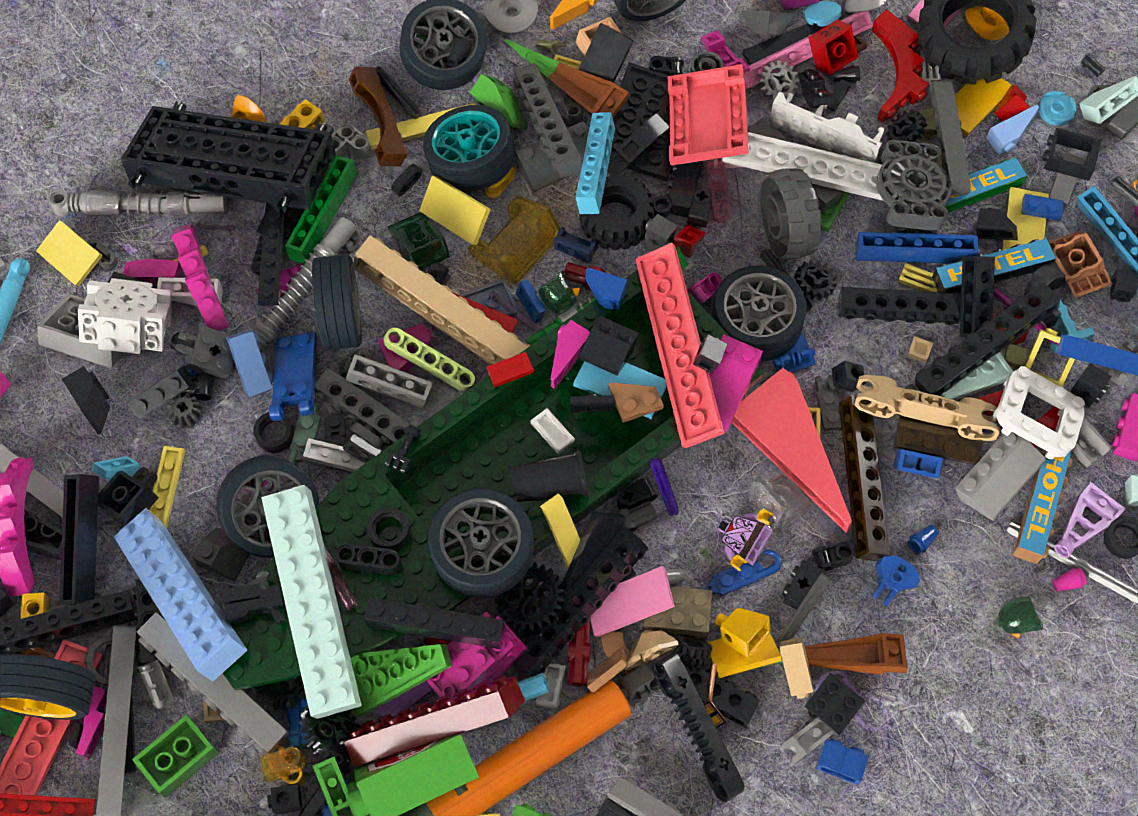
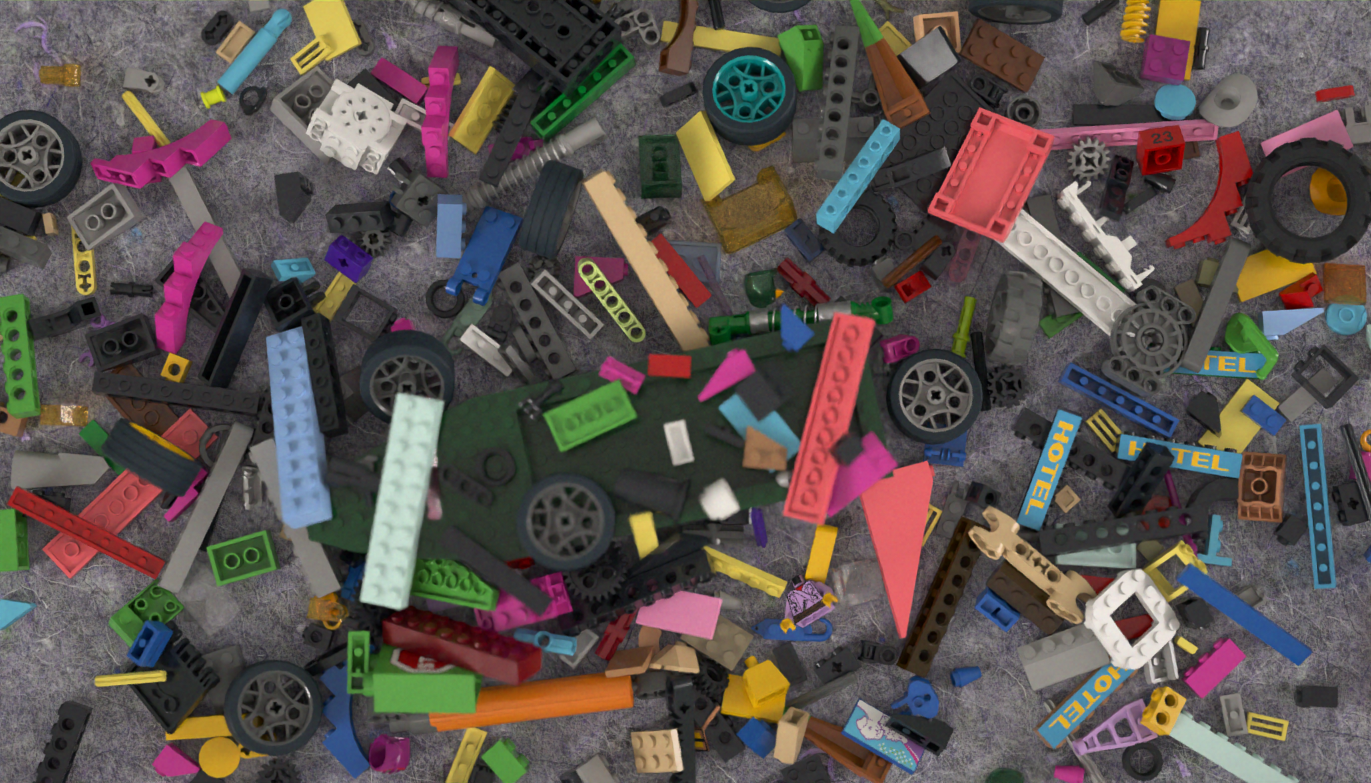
camera: 30 degrees right, 20 degrees up
blue plate [516,279,546,324] -> none
dark pink slope [701,30,750,73] -> none
black gear [886,109,927,142] -> none
none -> black piece [239,86,268,116]
none -> light yellow tile [290,35,334,75]
none -> black brick [301,313,349,438]
none -> dark purple brick [324,234,374,283]
none -> black window [333,284,398,342]
none -> light yellow tile [448,66,515,155]
none -> bright green tile [543,379,637,452]
none -> dark pink hinge [599,356,645,394]
none -> tan plate [631,729,683,773]
none -> light yellow plate [675,533,787,598]
none -> white piece [699,478,740,520]
none -> blue brick [736,716,777,759]
none -> black tile [772,641,807,687]
none -> light grey hinge [776,471,793,487]
none -> yellow beam [804,524,838,584]
none -> tile [841,698,925,775]
none -> reddish brown axle [881,235,942,288]
none -> black slope [885,714,954,756]
none -> lime pin [951,296,977,359]
none -> reddish brown plate [959,18,1045,93]
none -> dark azure brick [1016,406,1084,531]
none -> yellow brick [1140,686,1187,735]
none -> light yellow tile [1173,636,1198,654]
none -> bright green piece [1224,312,1278,380]
none -> clear orange tile [1323,263,1367,305]

